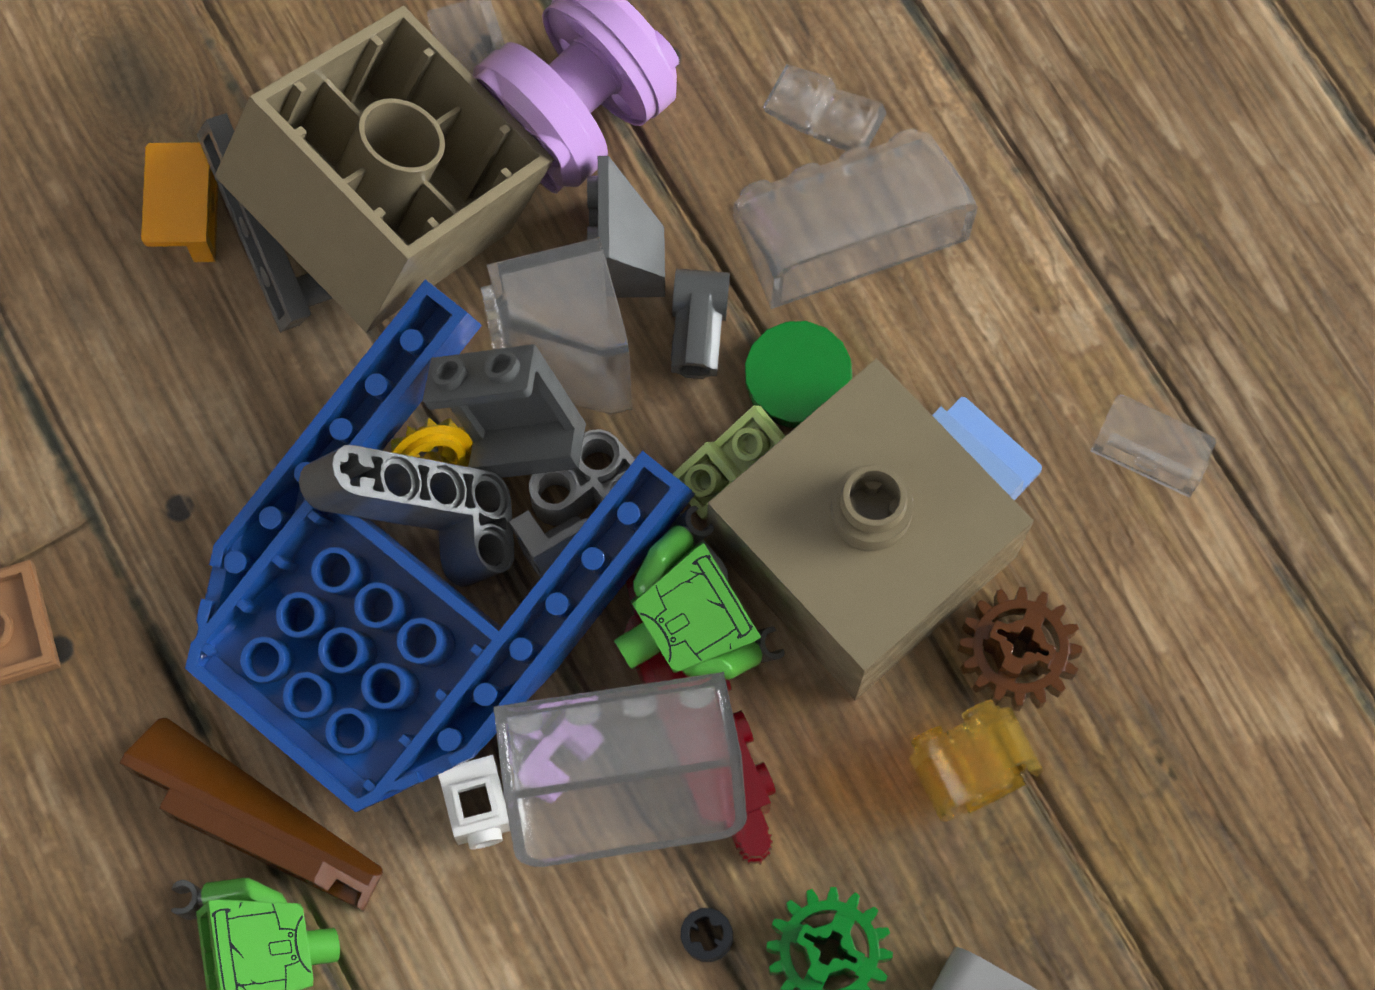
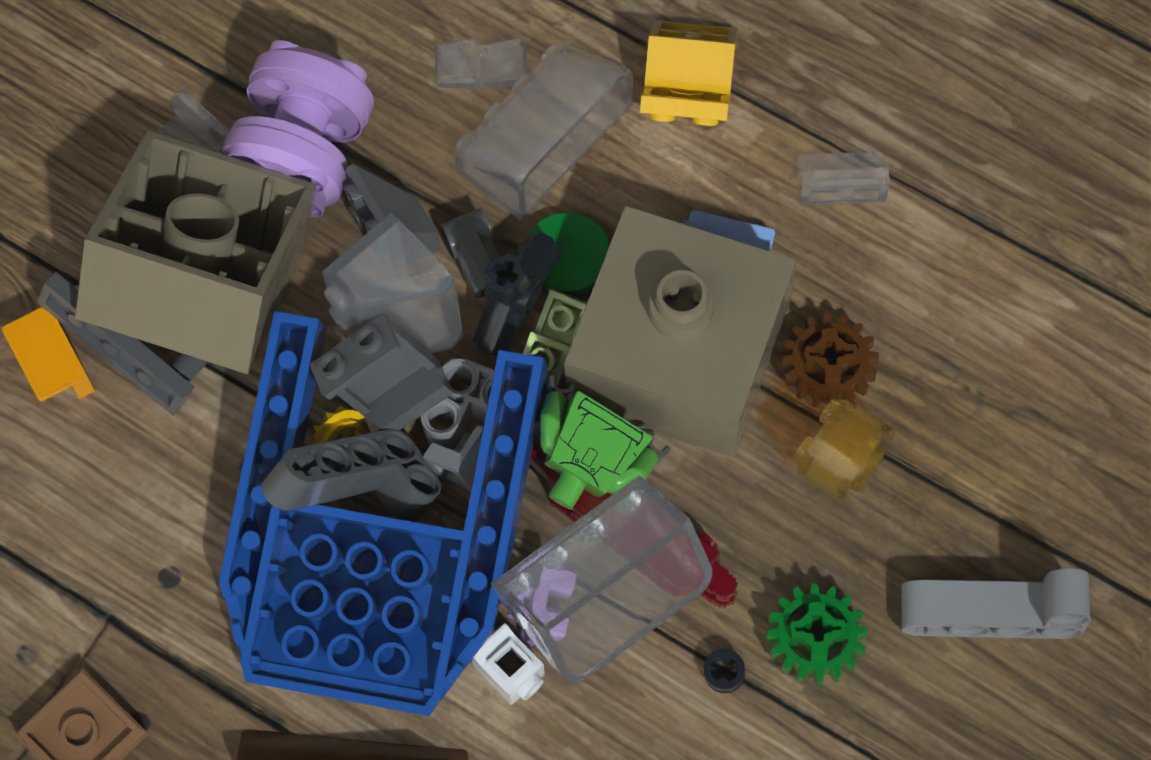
camera: 25 degrees left, 5 degrees down
none -> black piece [472,232,562,355]
none -> yellow bracket [640,20,738,126]

